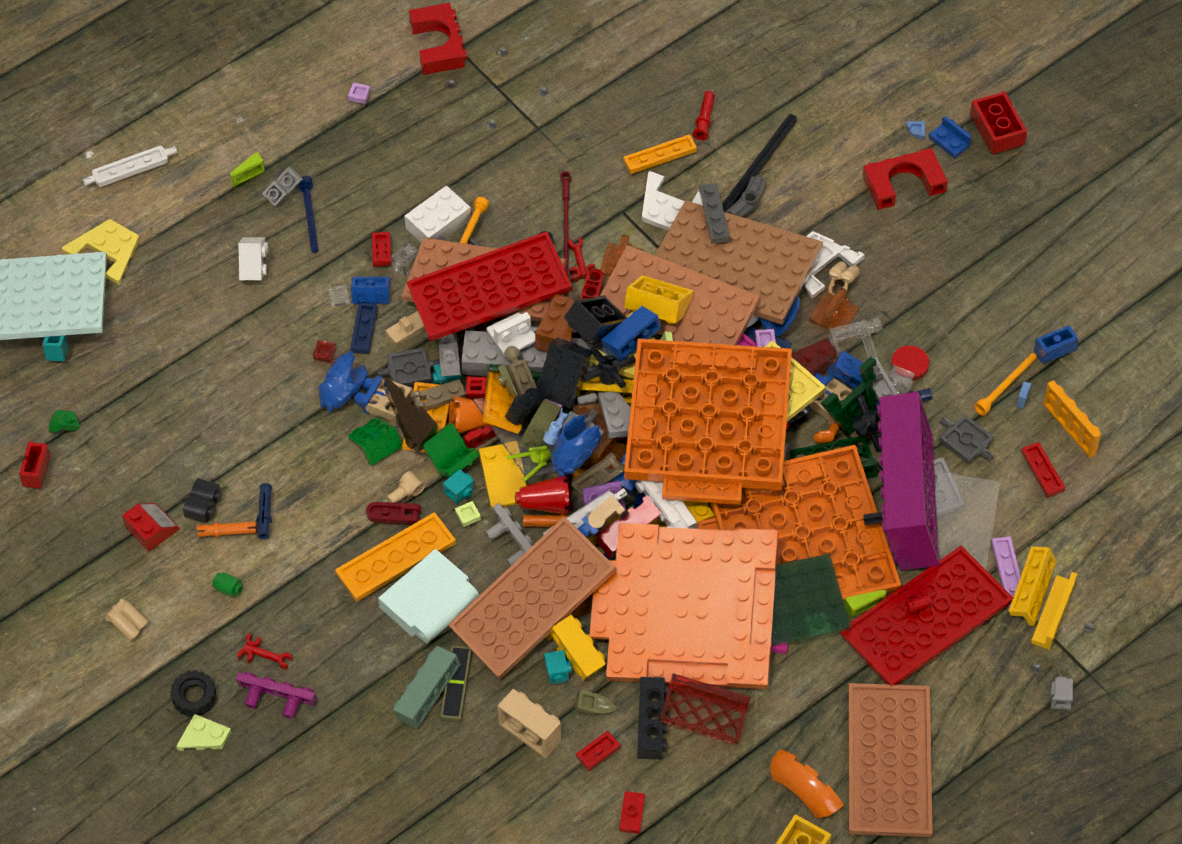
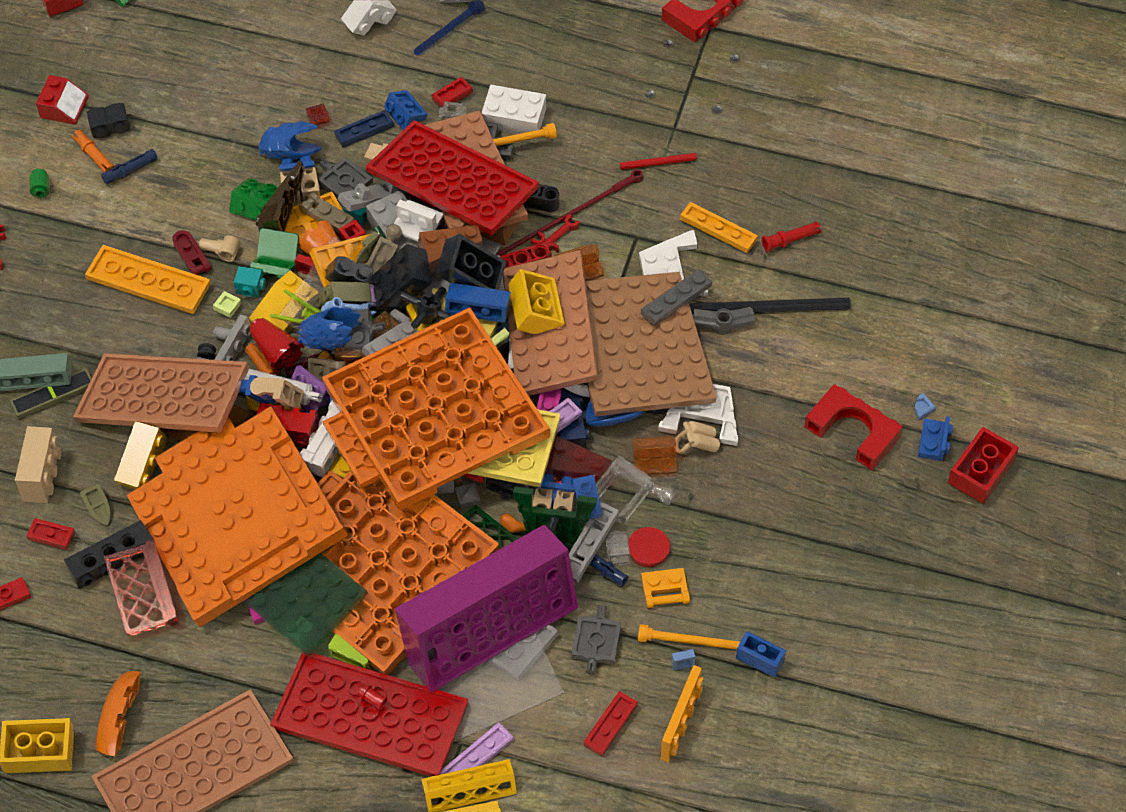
camera: 55 degrees right, 0 degrees up
clear tile [328,285,350,307] -> none
light aqua piece [378,549,480,644] -> none
teal brick [544,650,572,684] -> none
none -> black bush [197,343,216,360]
none -> red bar [619,153,696,170]
none -> light orange plate [641,568,690,609]

